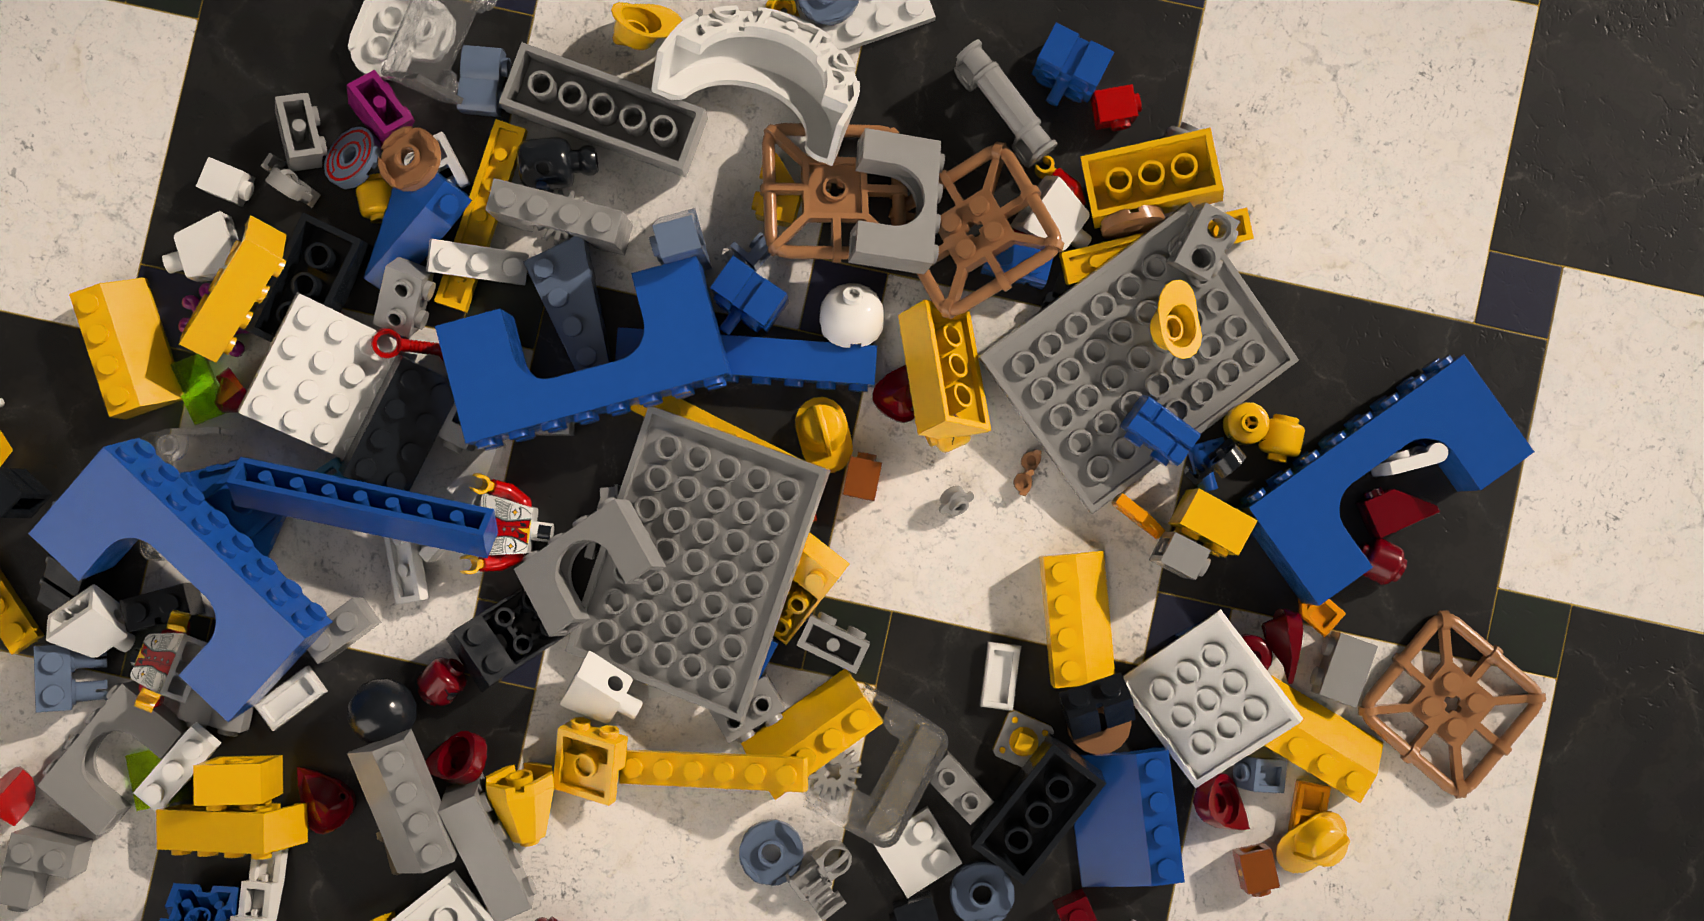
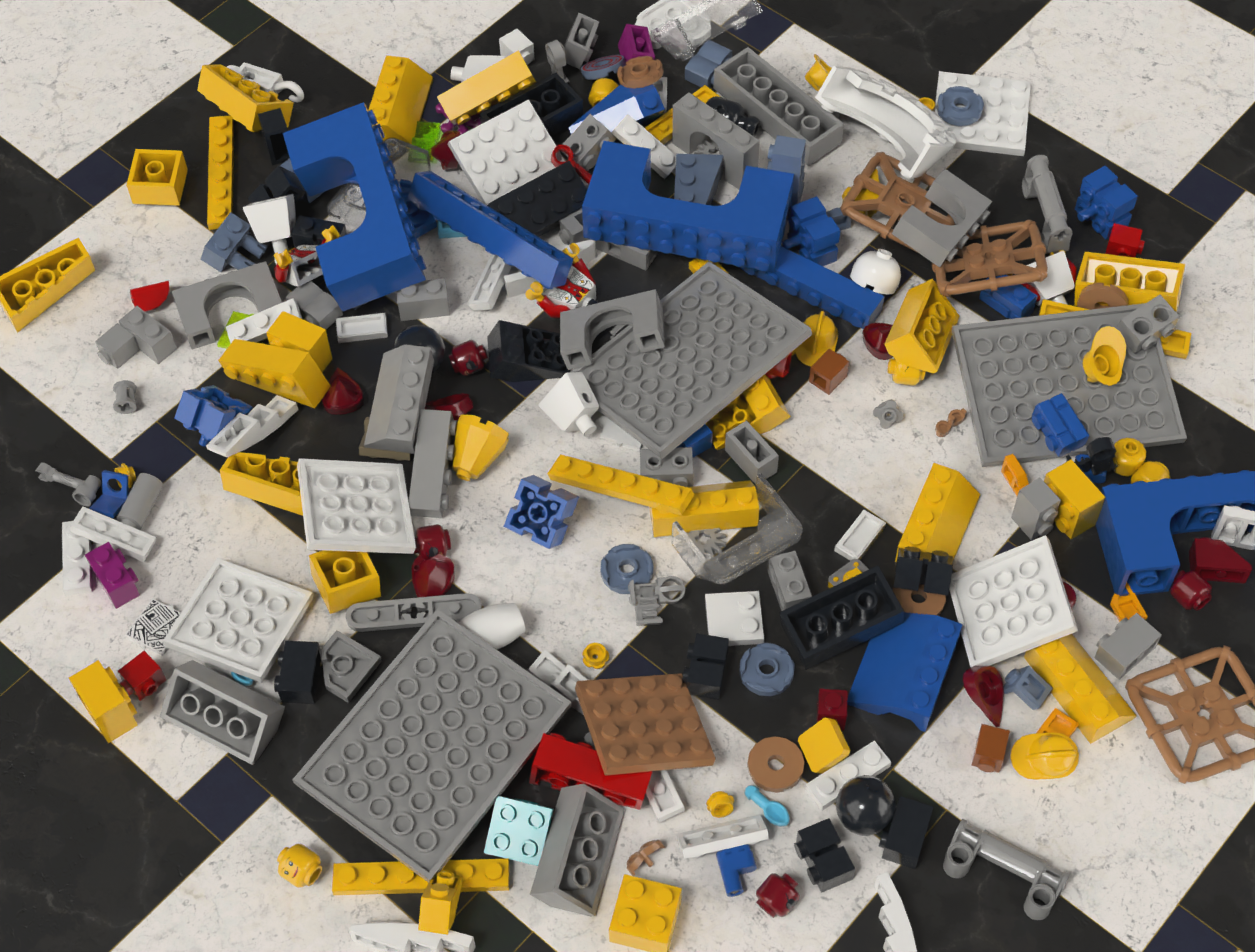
camera: 30 degrees right, 30 degrees down
yellow plate [554,717,628,806] -> none
dark red piece [1261,609,1303,684] -> none
none -> blue brick [503,475,579,549]

